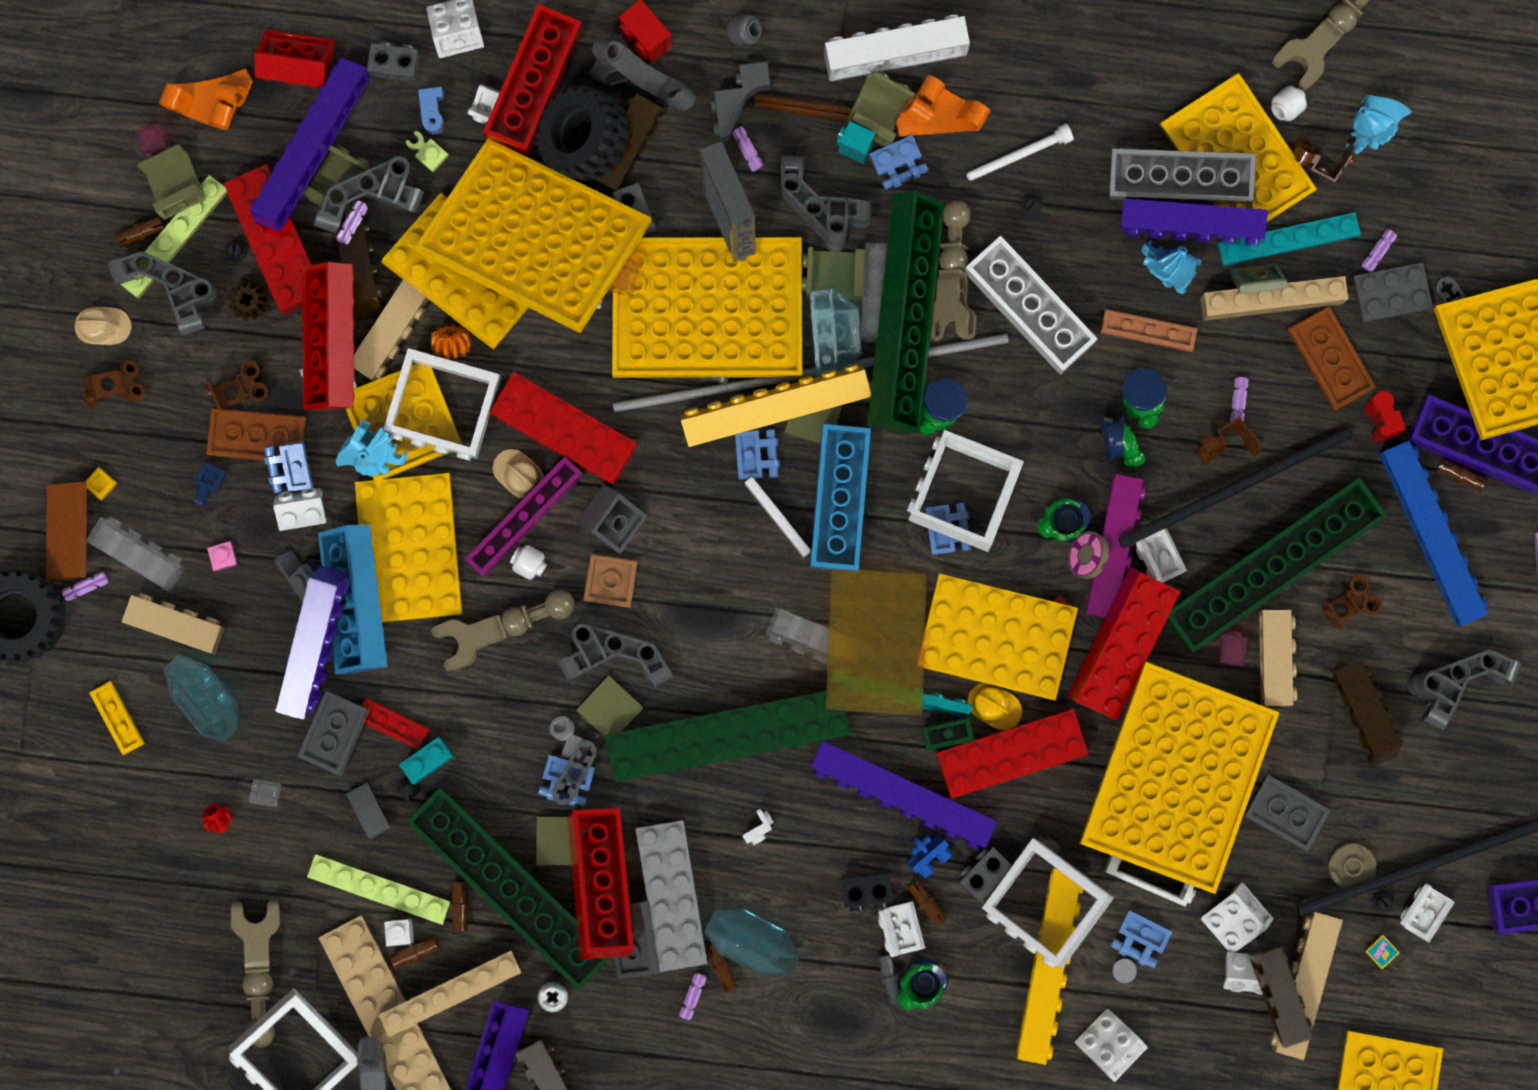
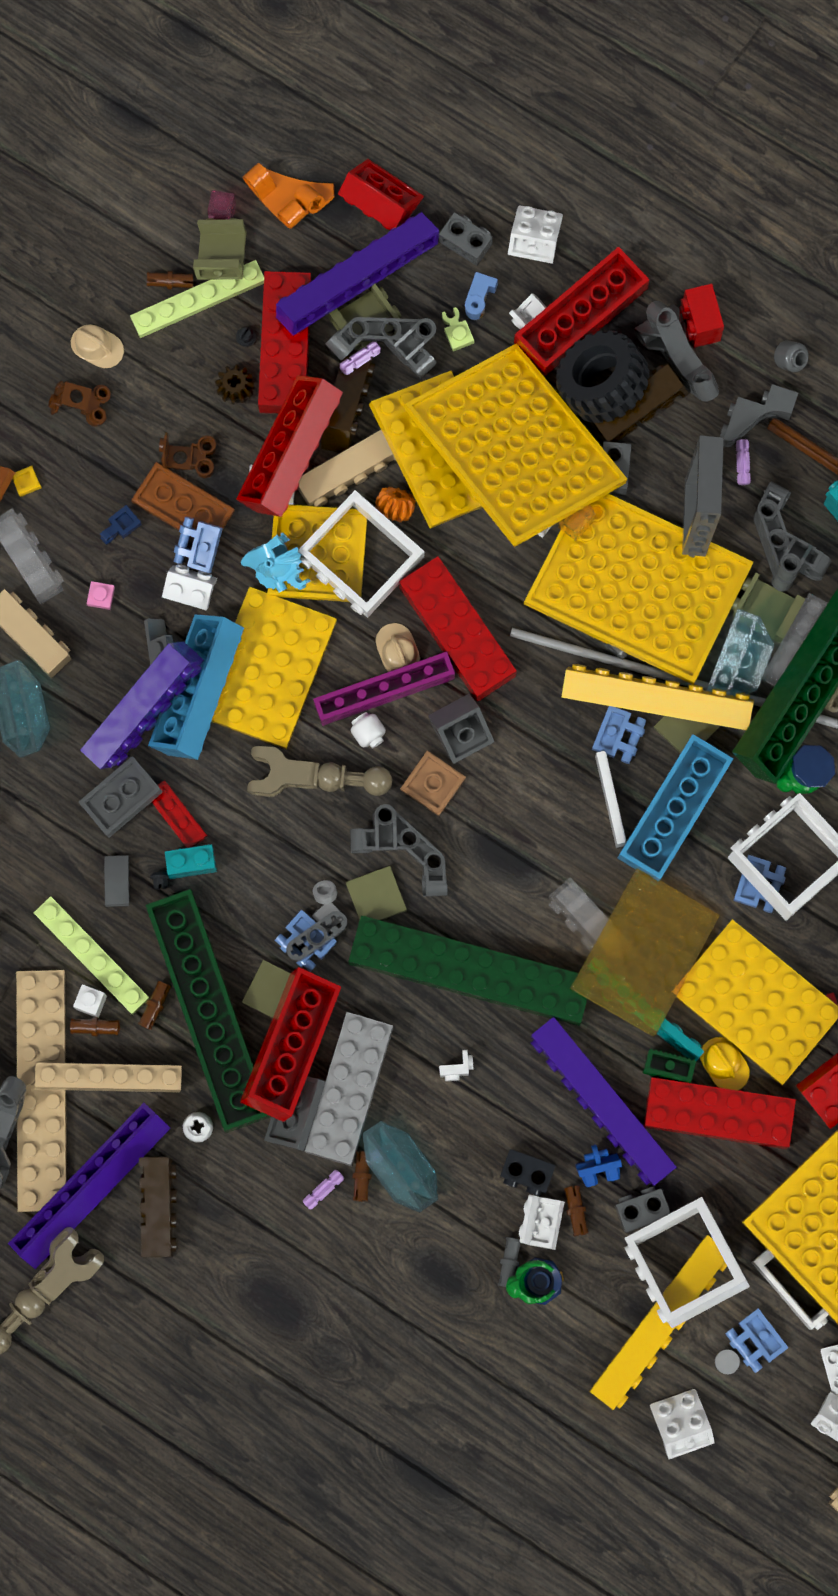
camera: 30 degrees right, 5 degrees down
dark grey connector [107,252,219,336] -> none
clear panel [249,779,282,807] -> none

